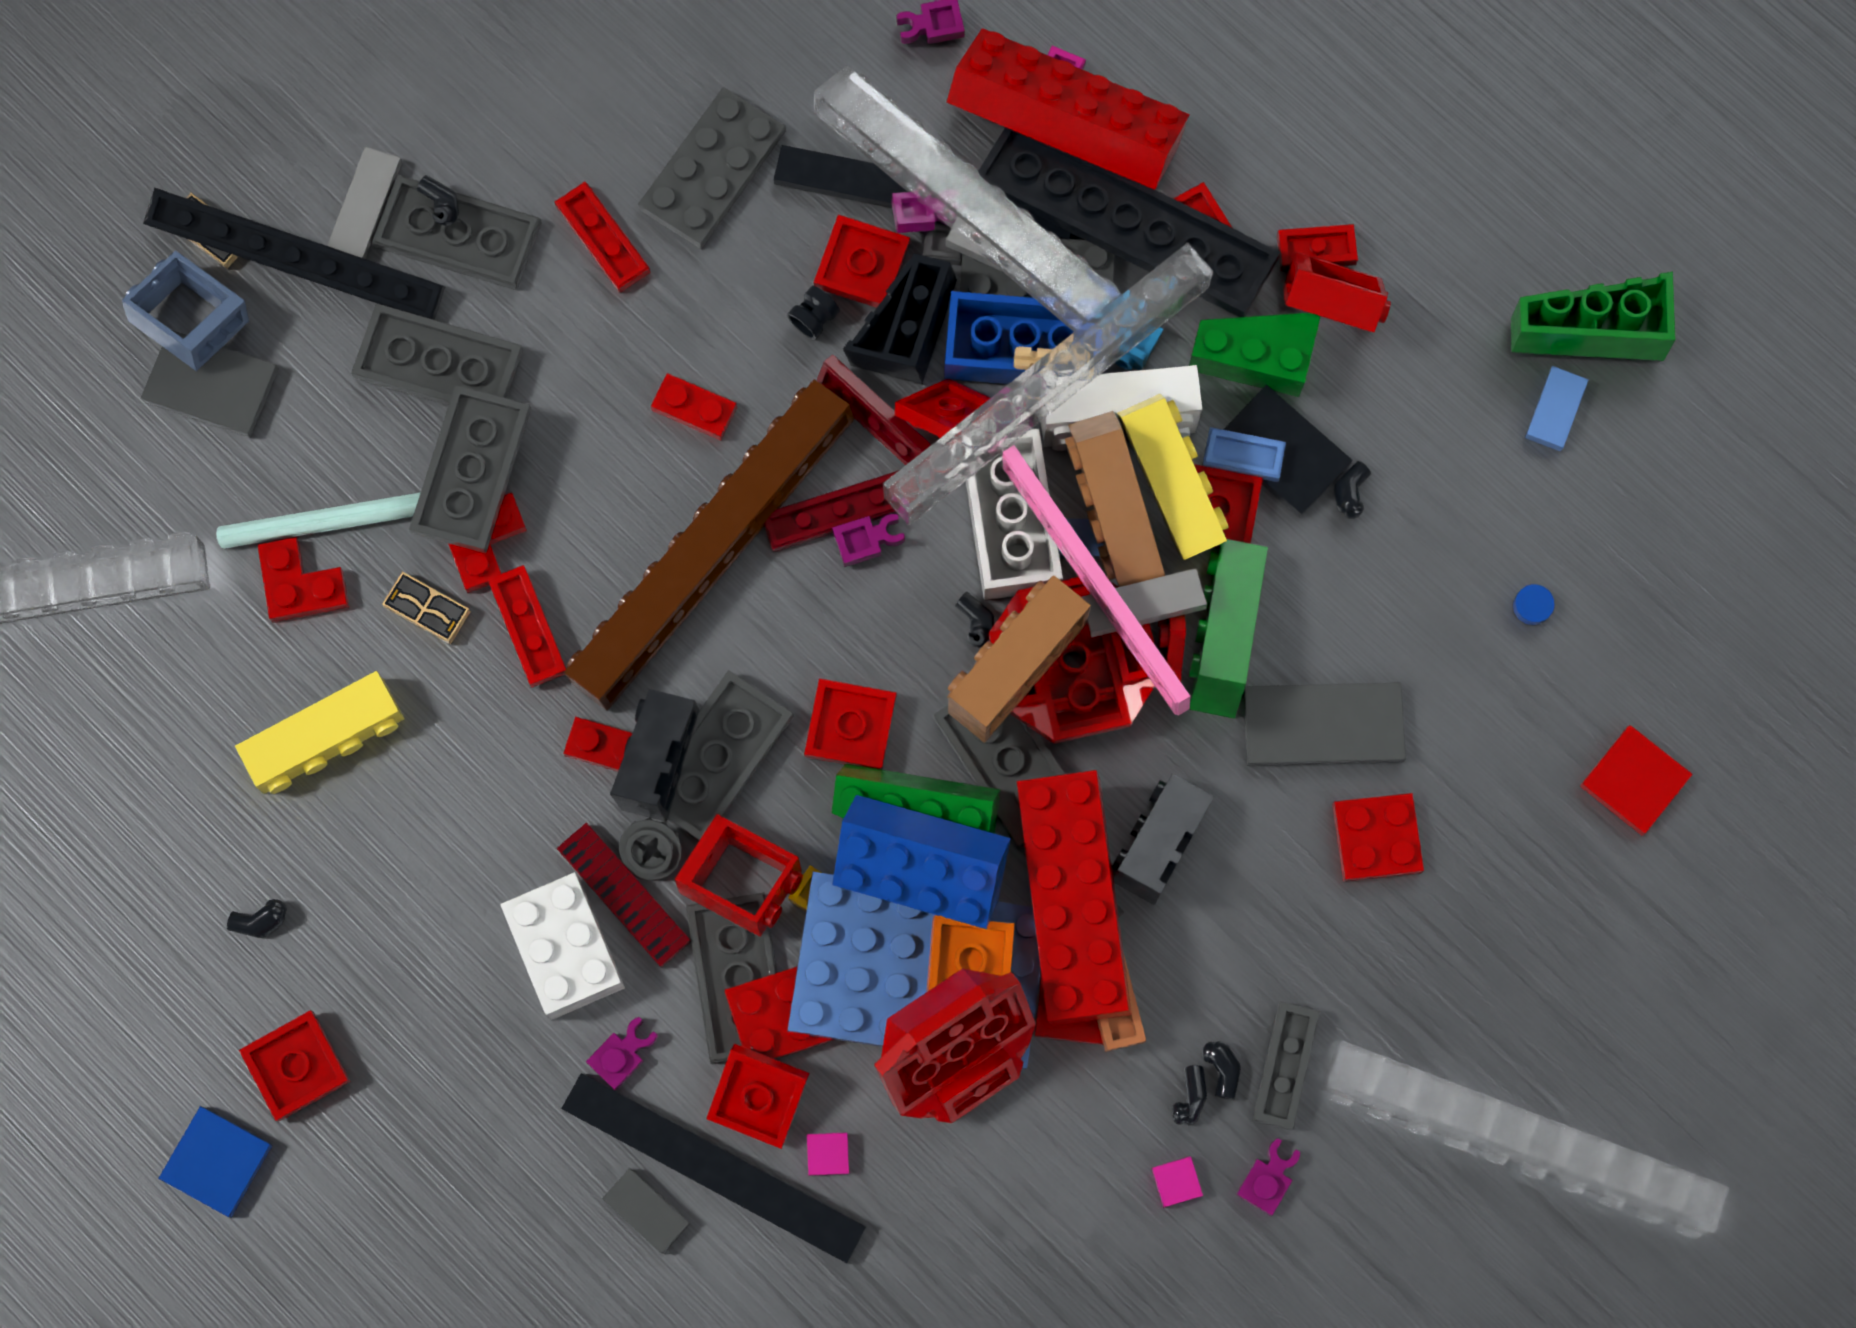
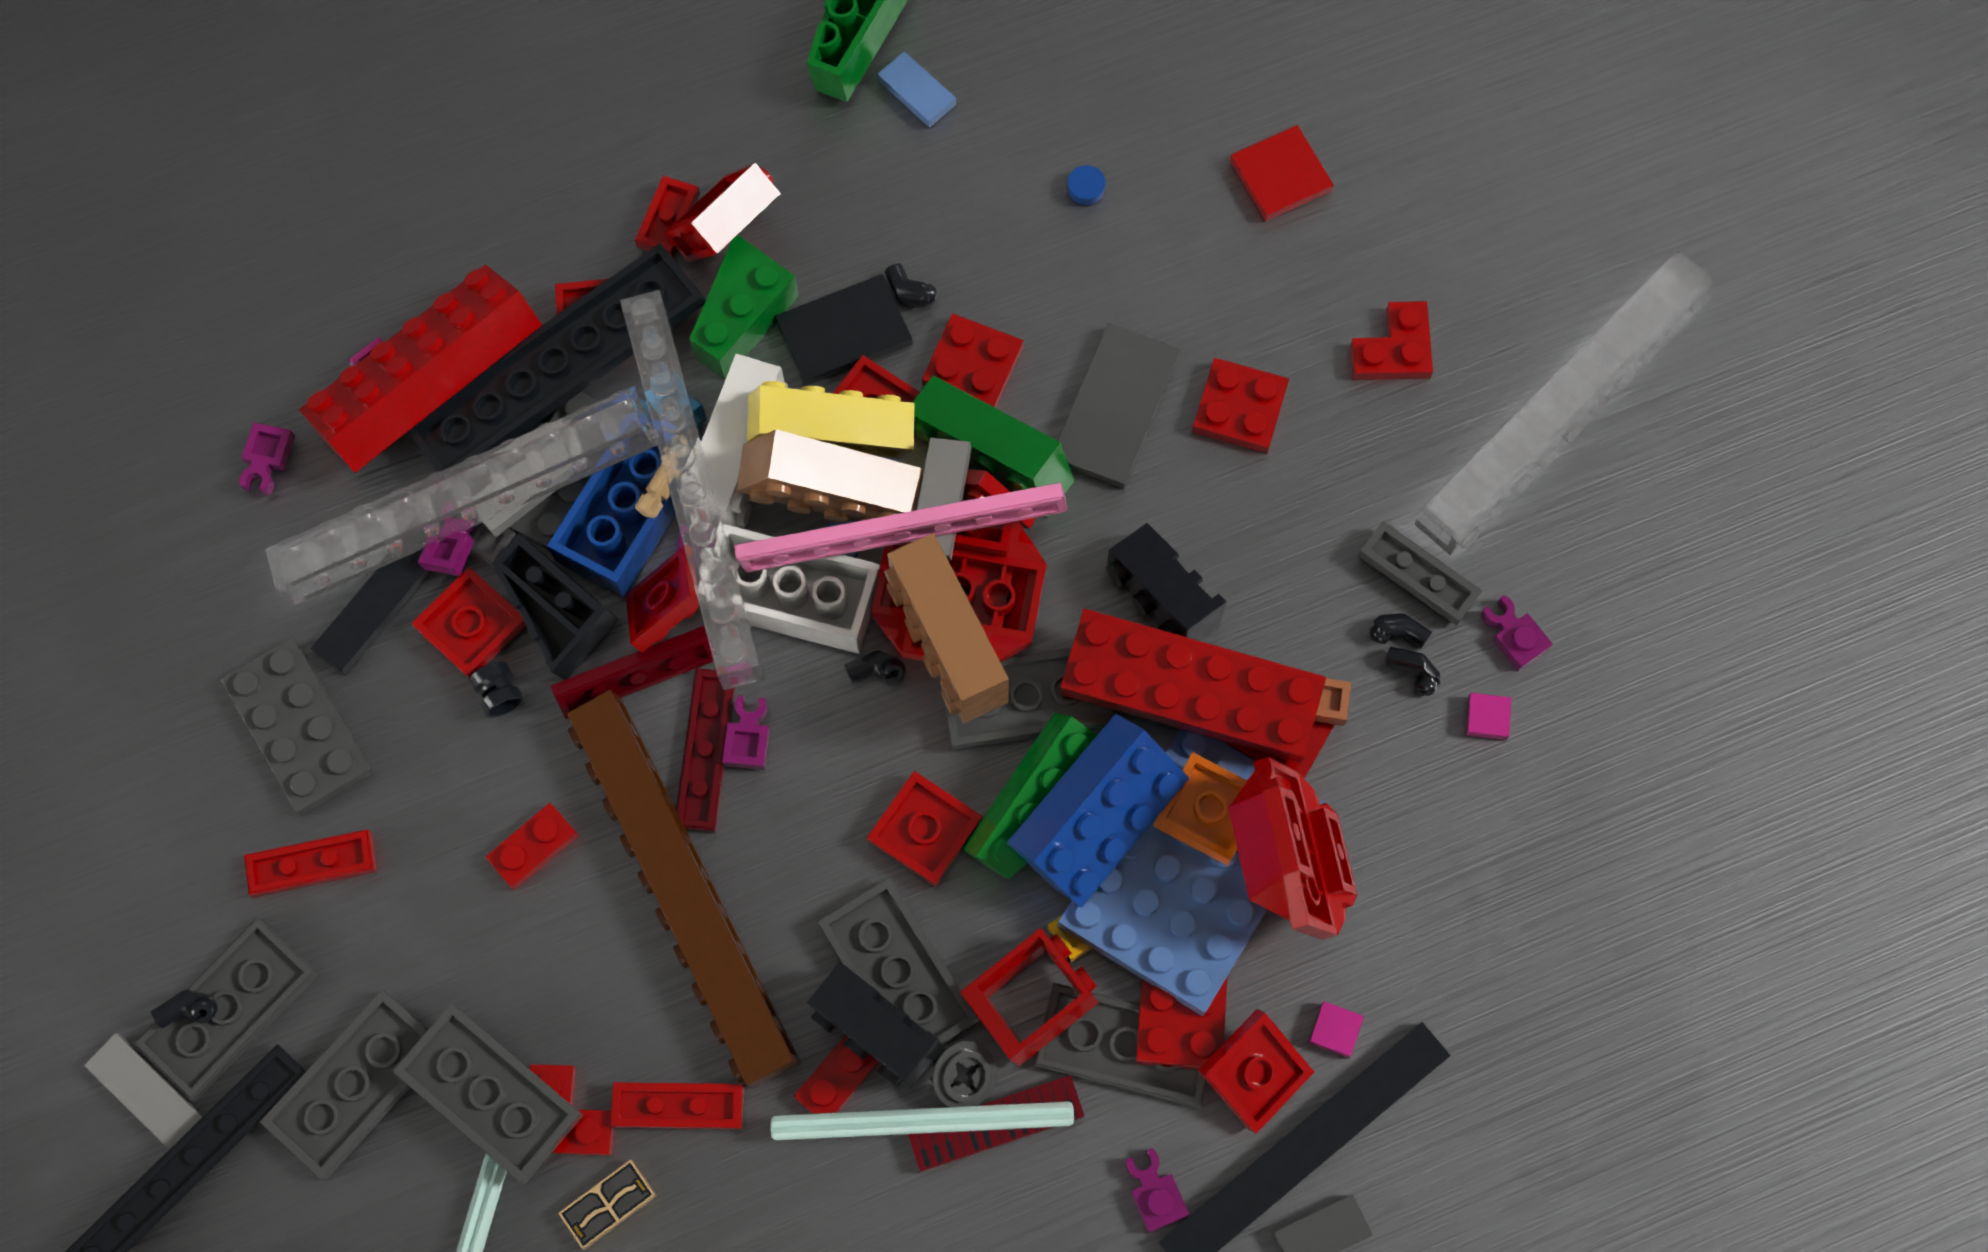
camera: 65 degrees left, 5 degrees down
white brick [500,872,625,1020] -> none
medium blue tile [1202,427,1286,482] -> none
none -> light aqua axle [771,1102,1074,1140]
none -> red plate [922,313,1024,408]
none -> red plate [1350,301,1433,380]

